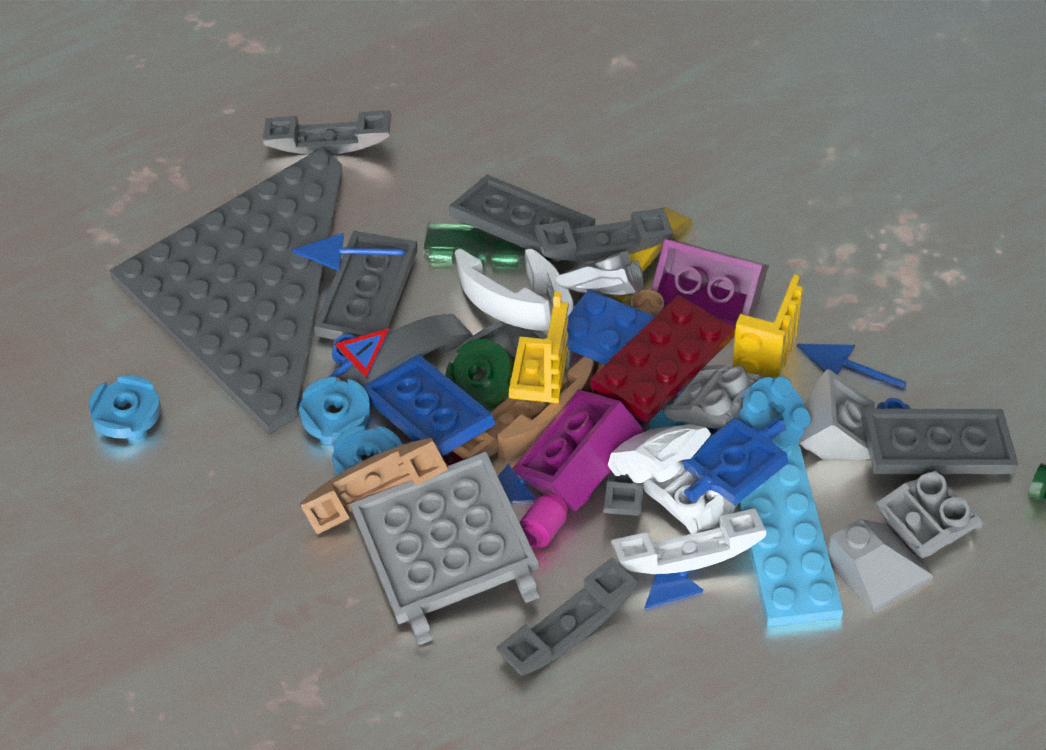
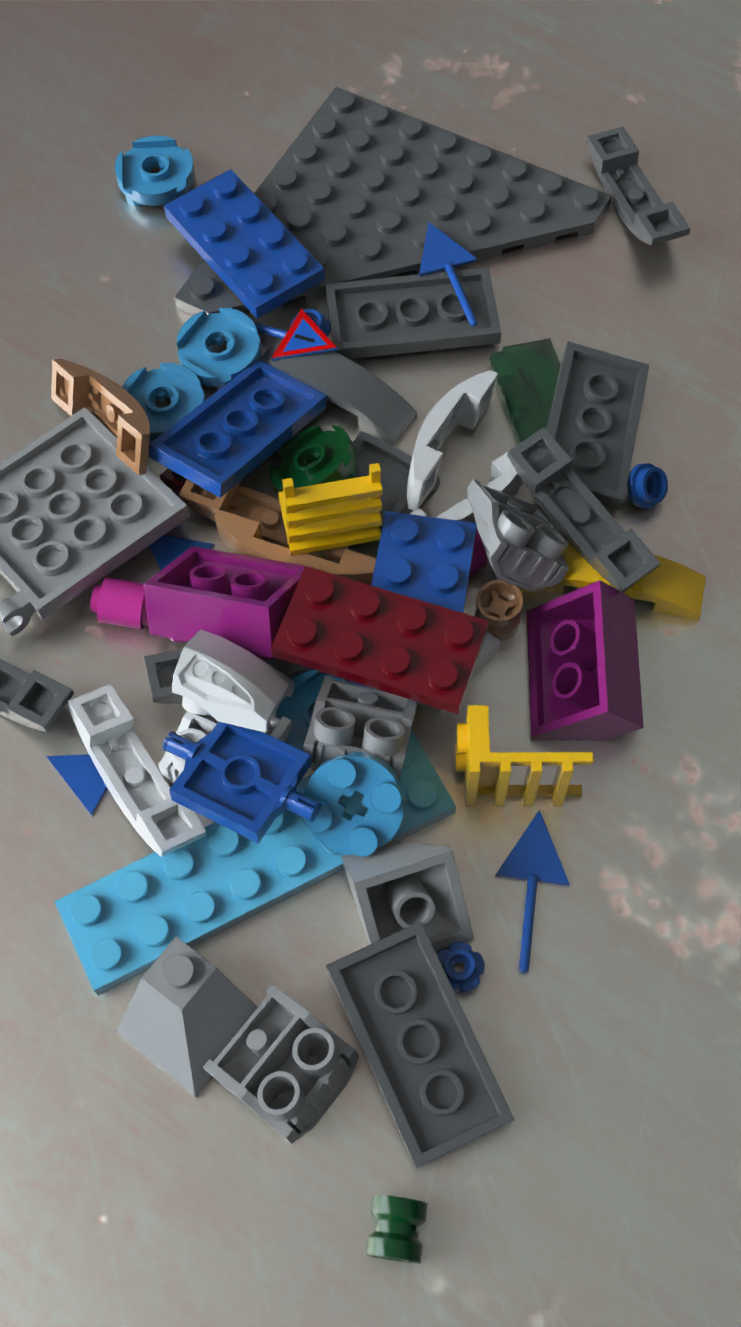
camera: 70 degrees right, 15 degrees up
none -> blue plate [164,169,325,319]
none -> blue plate [627,463,668,508]

